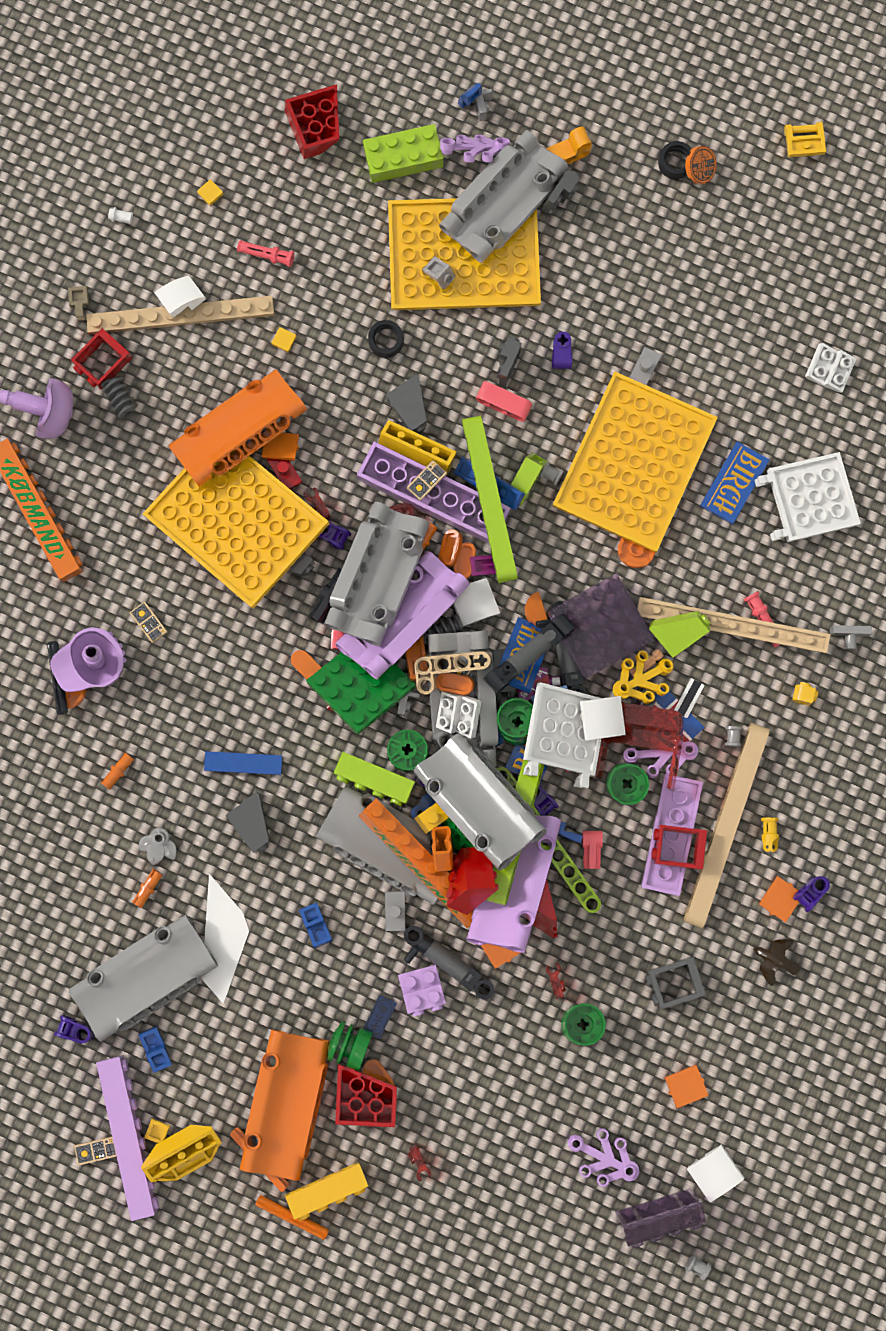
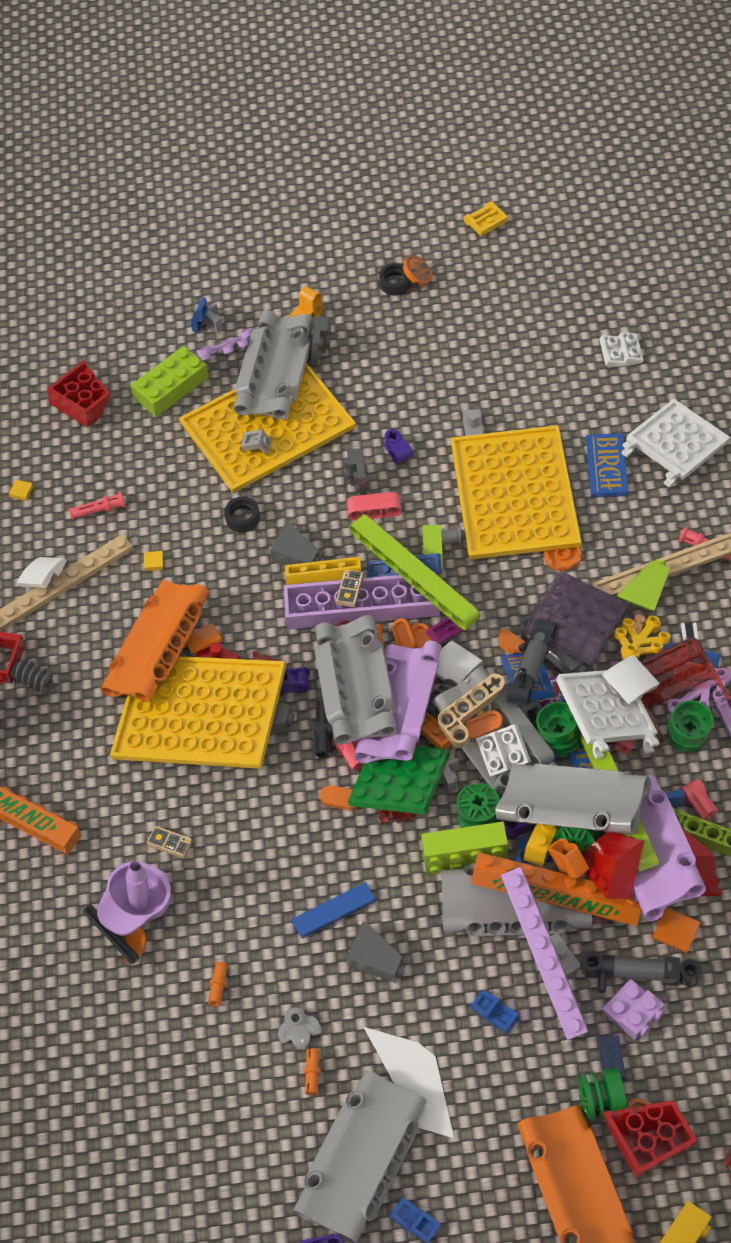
camera: 25 degrees left, 25 degrees down
none -> lavender brick [501,867,589,1040]

